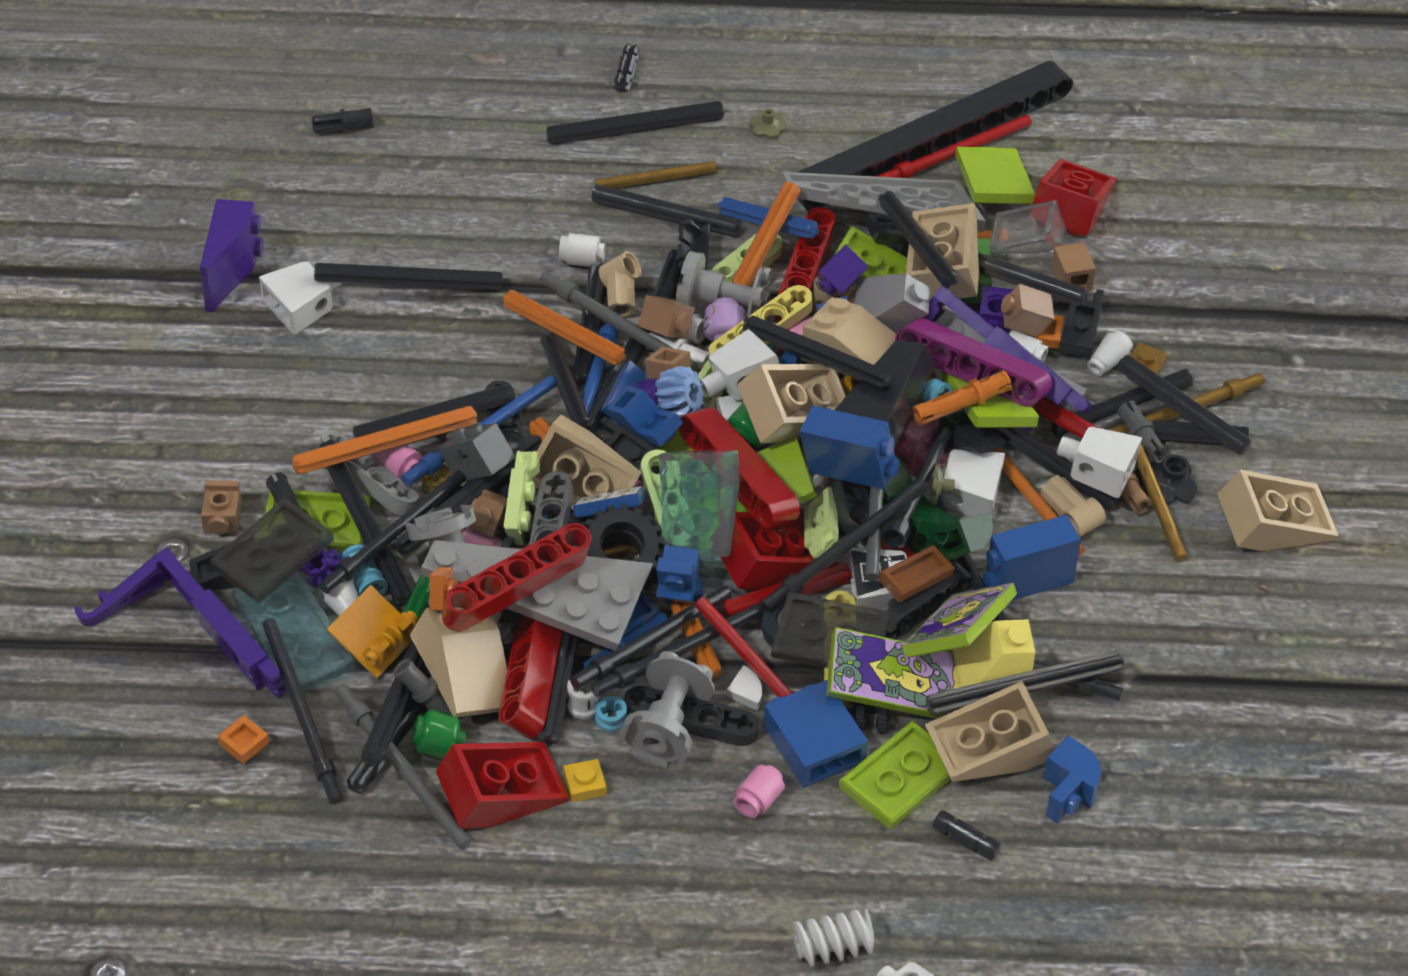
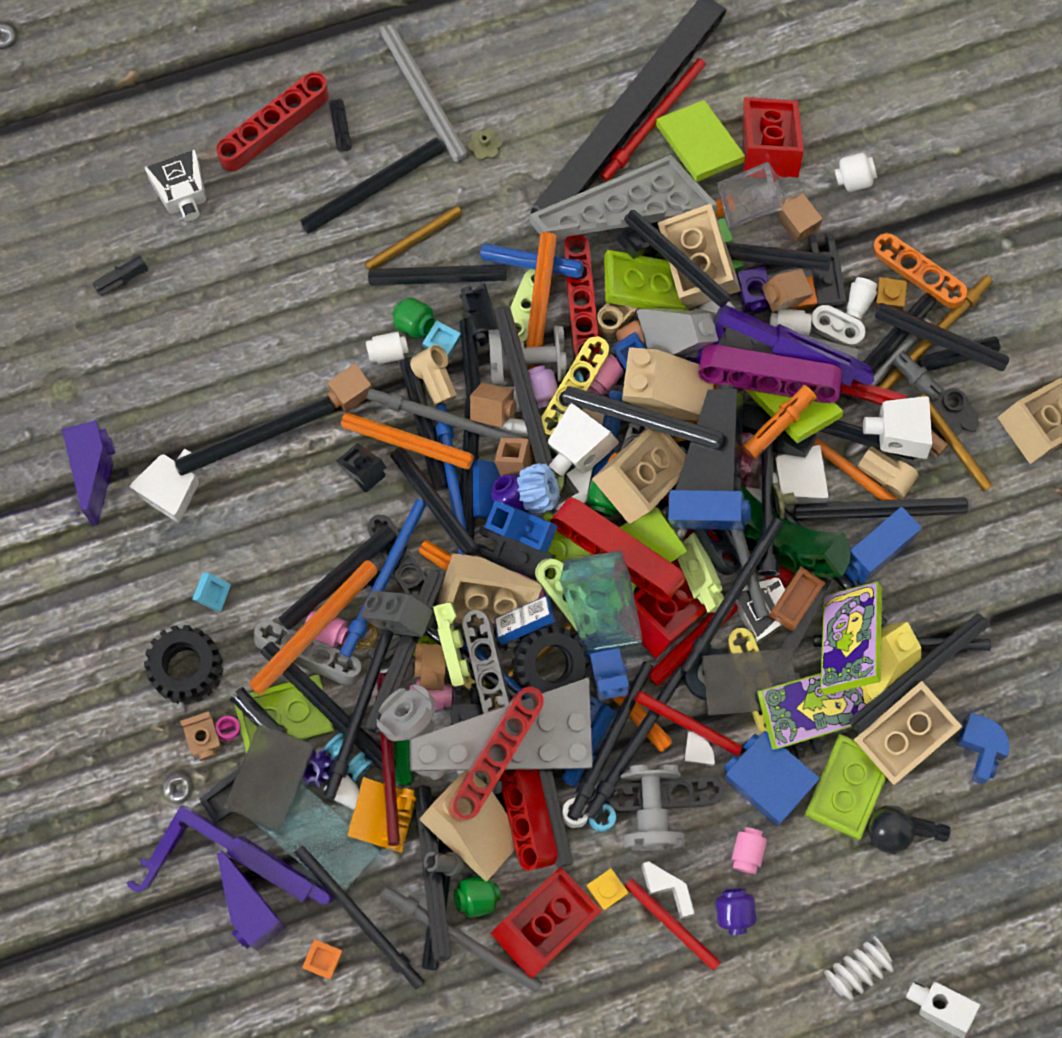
camera: 20 degrees left, 25 degrees up
orange plate [430,567,458,610] -> none
dark purple brick [816,244,869,298] -> none
medium azure bush [921,379,953,403] -> none
none -> black tyre [144,625,223,705]
none -> torso [145,150,206,221]
none -> medium azure plate [192,573,231,611]
none -> red beam [216,72,329,172]
none -> dark pink hinge [216,716,240,742]
none -> dark purple slope [217,850,286,951]
none -> medium nougat brick [327,363,372,413]
none -> black slope [336,443,387,493]
none -> dark red bar [375,673,400,846]
none -> light grey axle [381,24,467,162]
none -> green head [392,297,435,339]
none -> medium azure plate [422,320,461,358]
none -> black axle [494,306,553,466]
none -> red bar [624,878,721,971]
none -> white slope [641,862,694,919]
none -> dark purple head [715,888,757,935]
none -> black axle [794,497,968,521]
none -> white plate [811,305,865,347]
none -> white head [835,152,877,192]
none -> black hair [868,805,915,854]
none -> orange beam [874,233,967,308]

